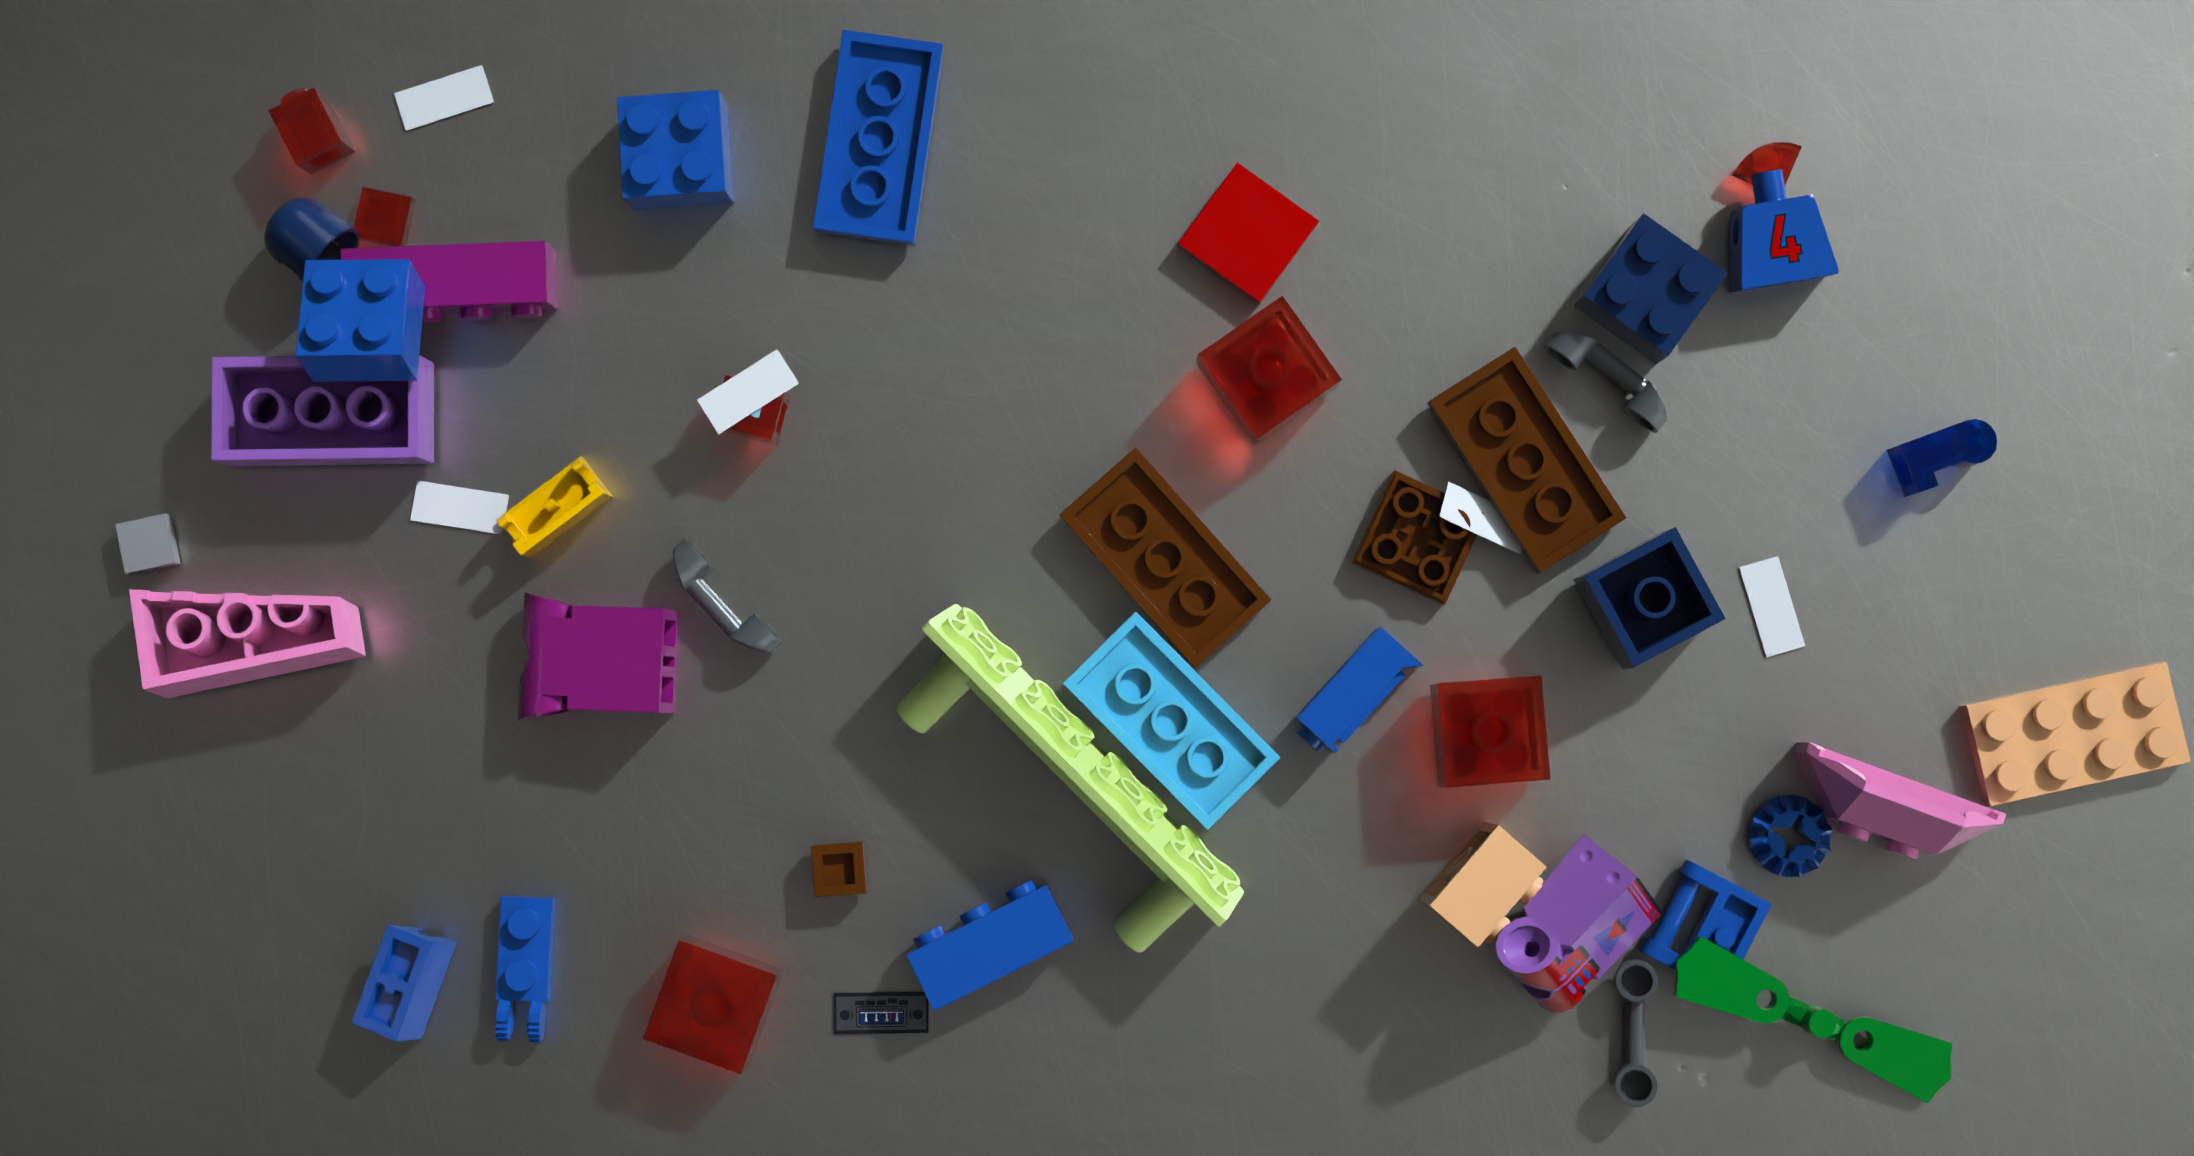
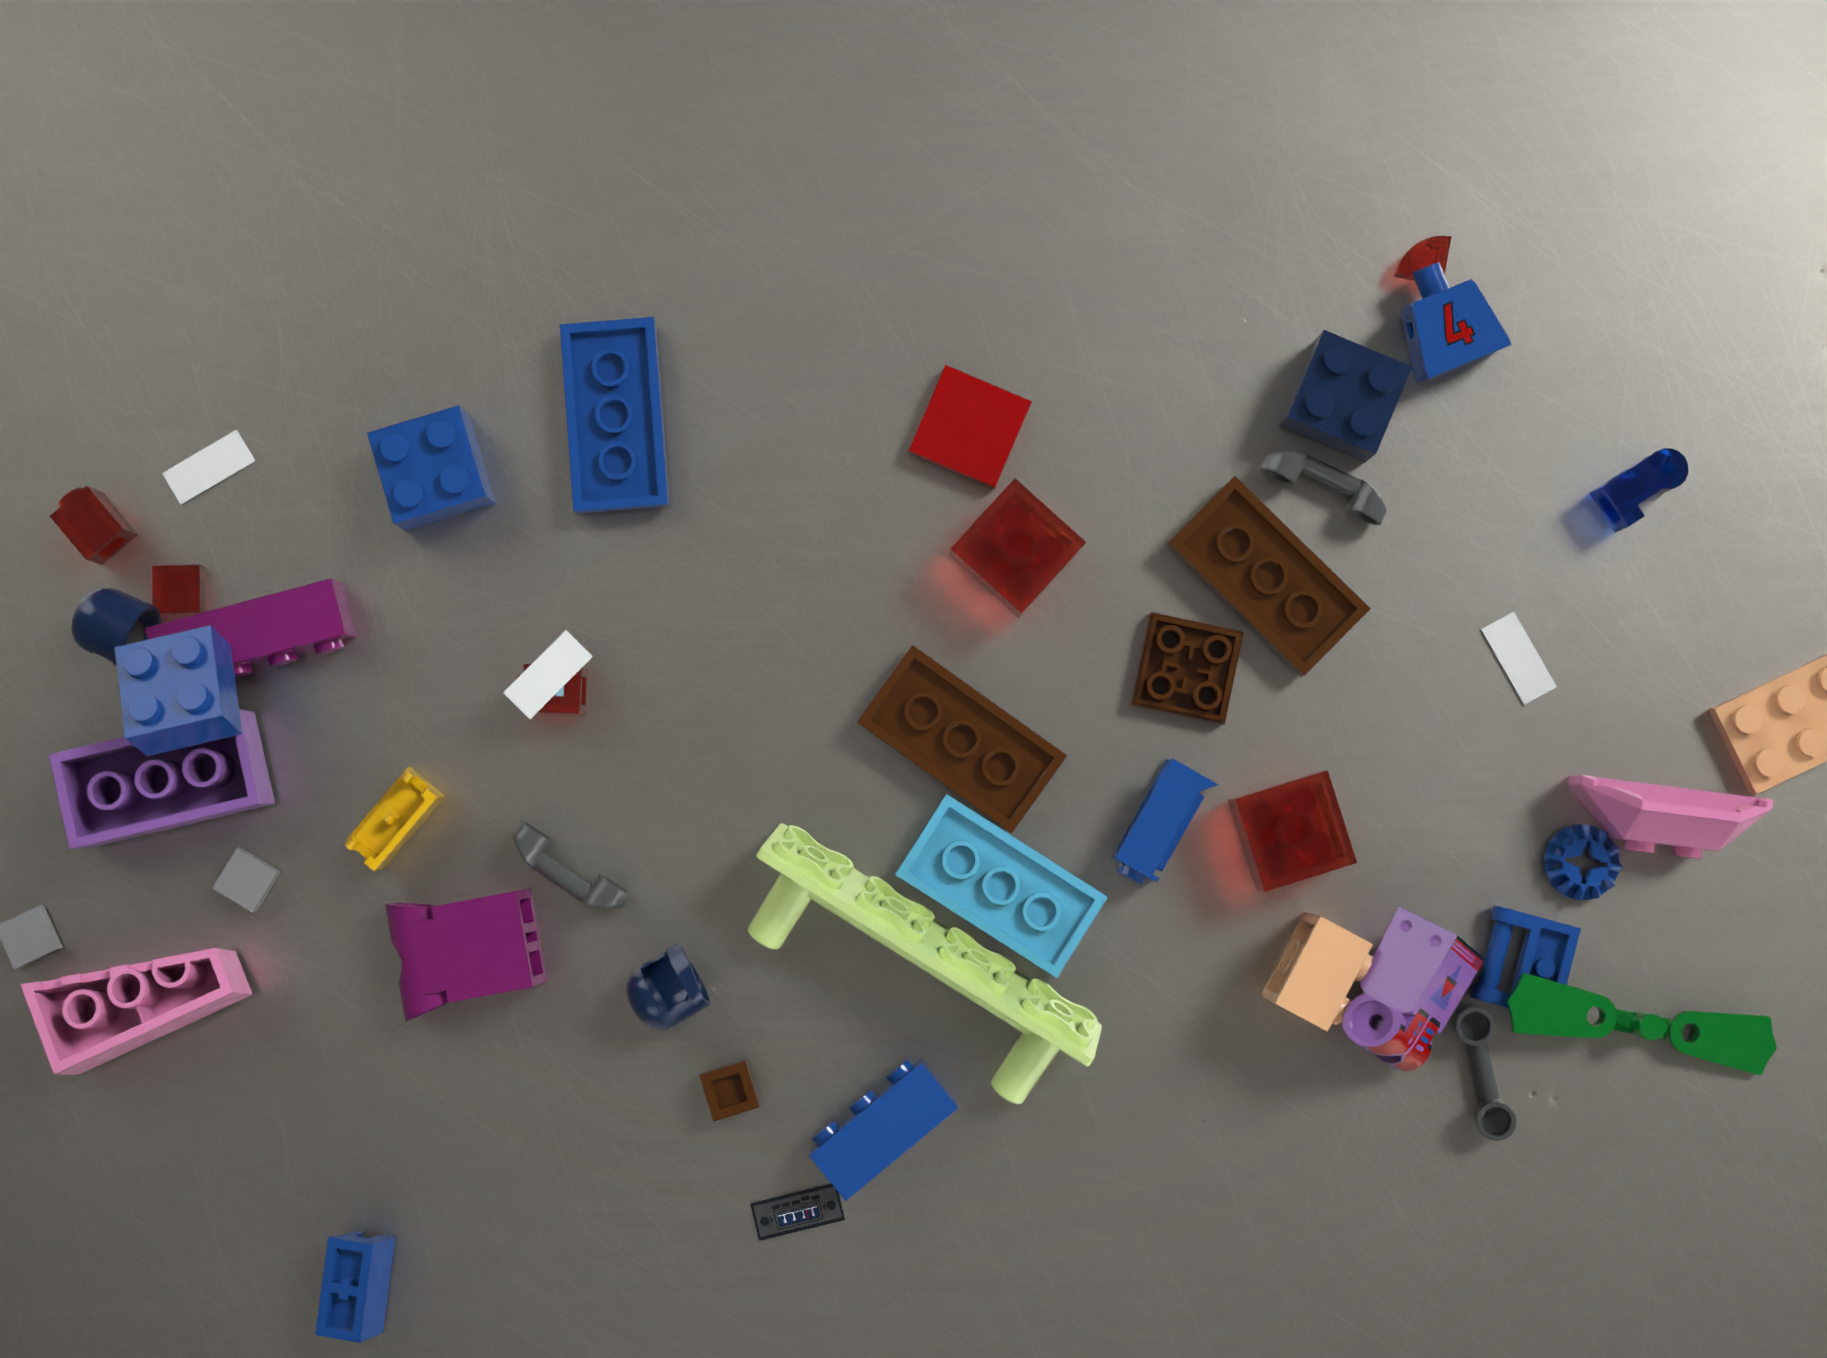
camera: 20 degrees left, 0 degrees up
white sticker [410,480,509,535] -> none
blue hinge [495,895,556,1043] -> none
clear red brick [643,935,784,1075] -> none
white sticker [1440,482,1522,554] -> none
dark blue brick [1573,527,1726,669] -> none
none -> light grey tile [212,847,282,913]
none -> dark blue helmet [626,942,711,1030]

